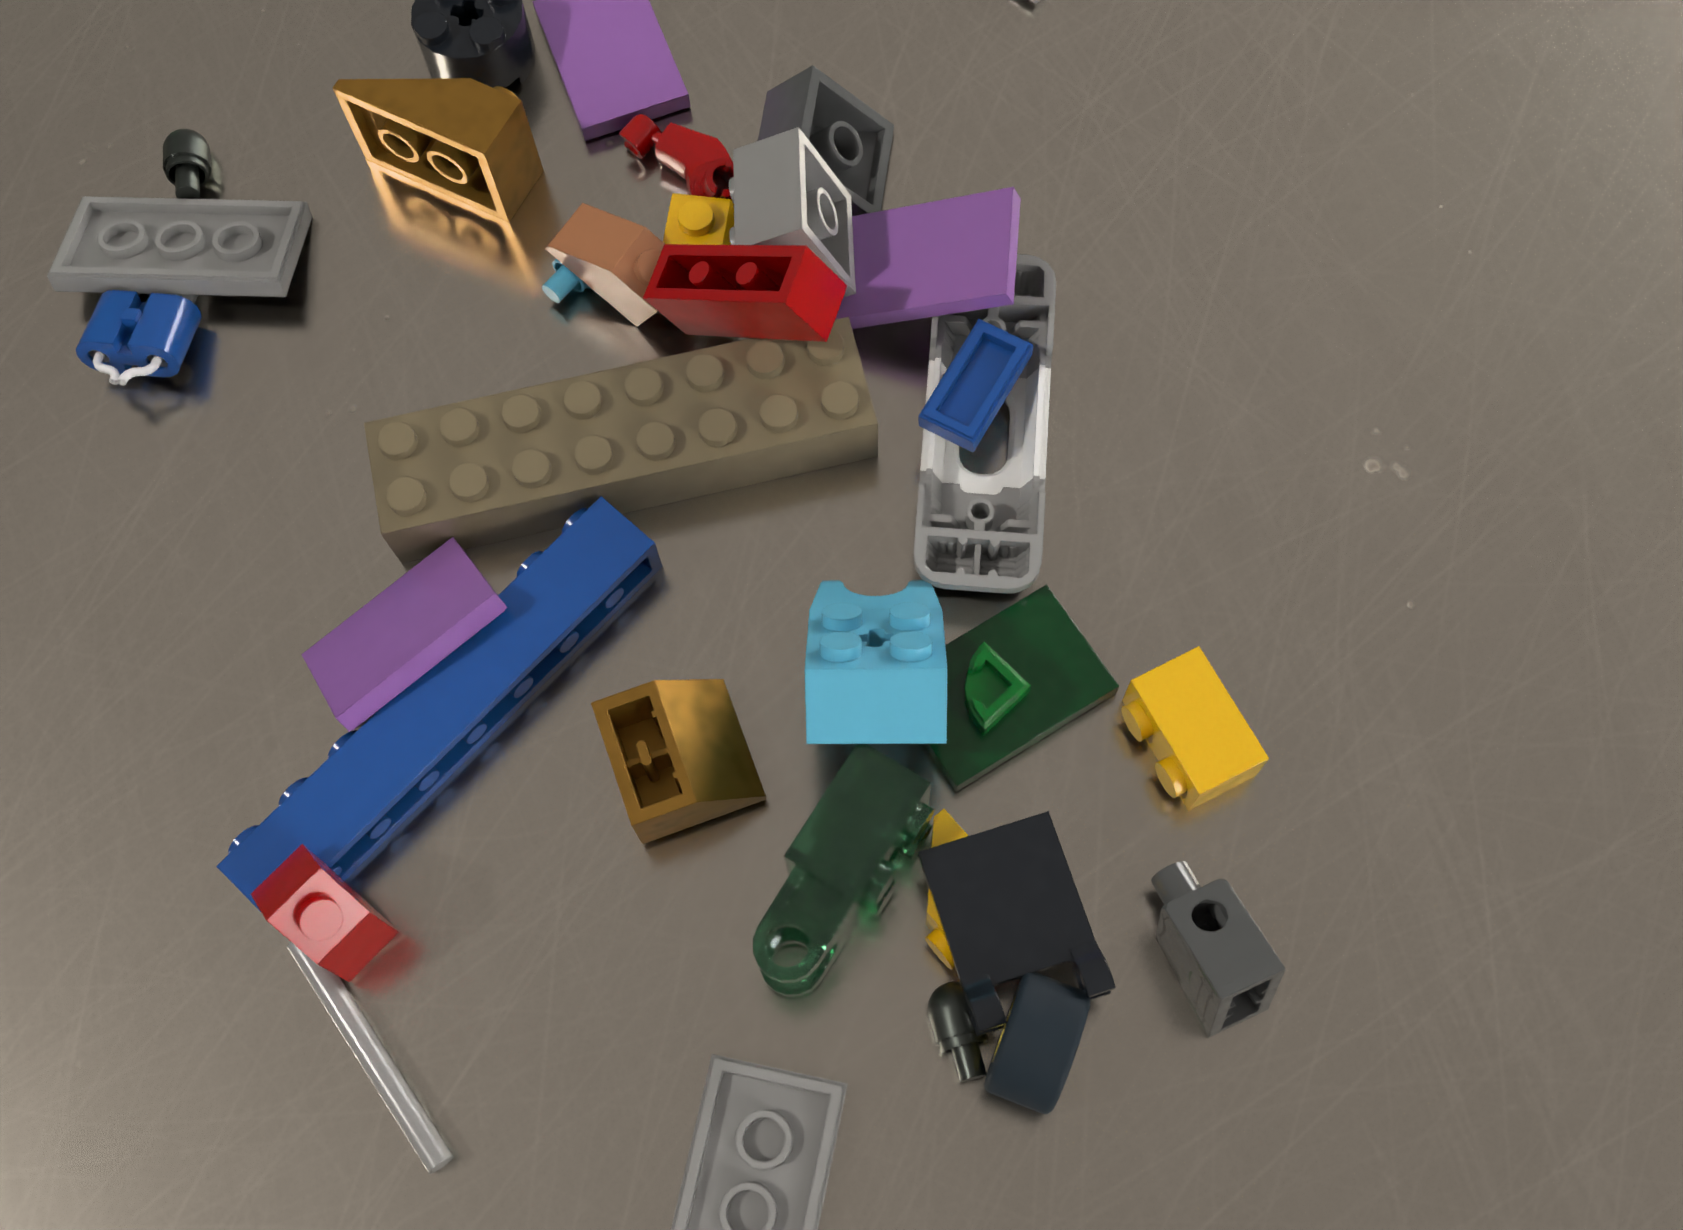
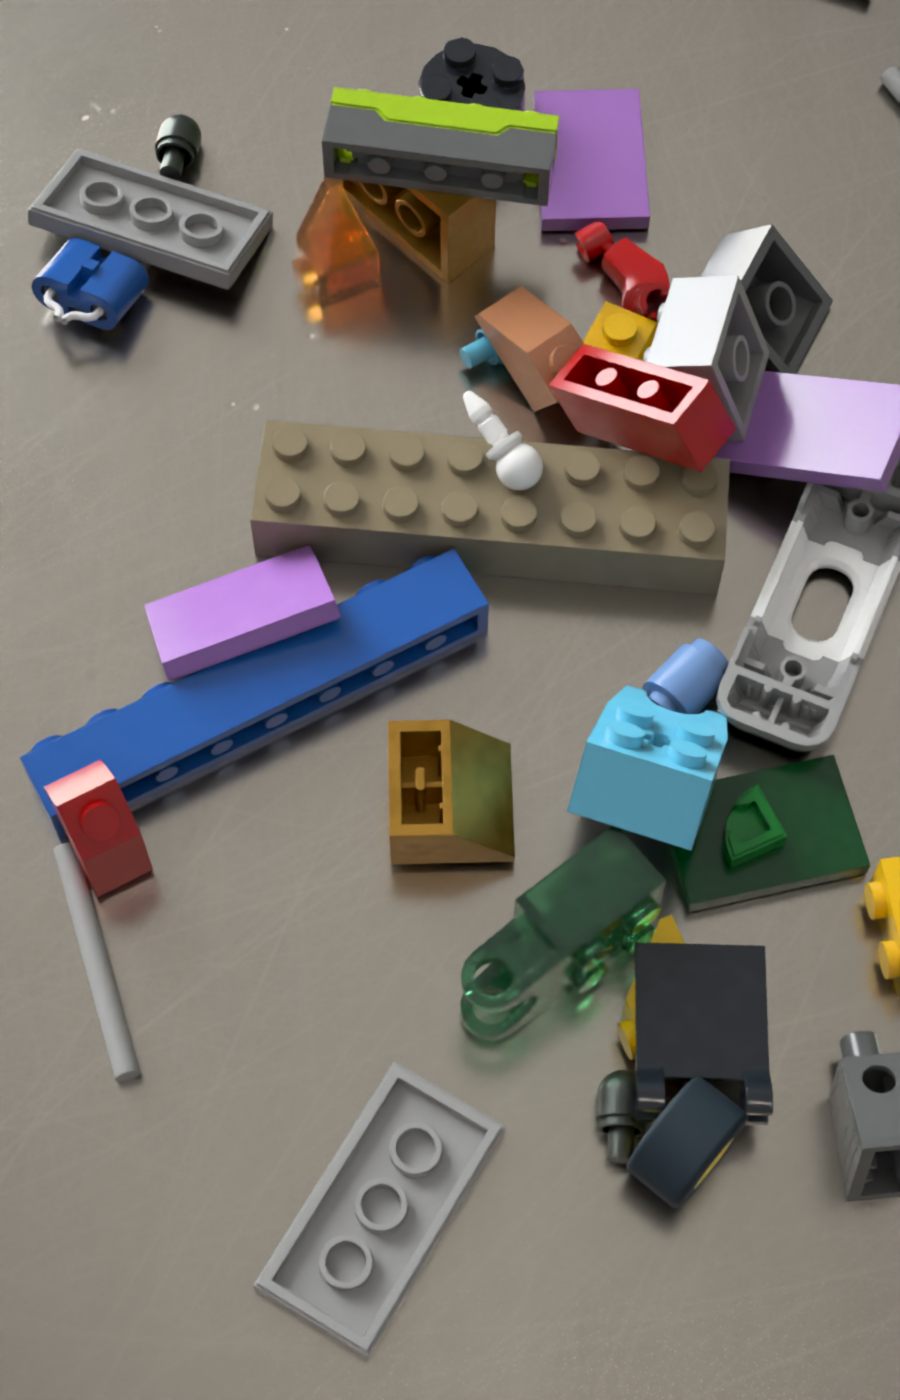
camera: 15 degrees right, 5 degrees down
blue tile [918,319,1033,453] -> none
none -> clear orange slope [292,177,380,309]
none -> dark grey piece [322,87,559,207]
none -> white bar [463,391,543,491]
none -> medium blue brick [642,638,729,714]

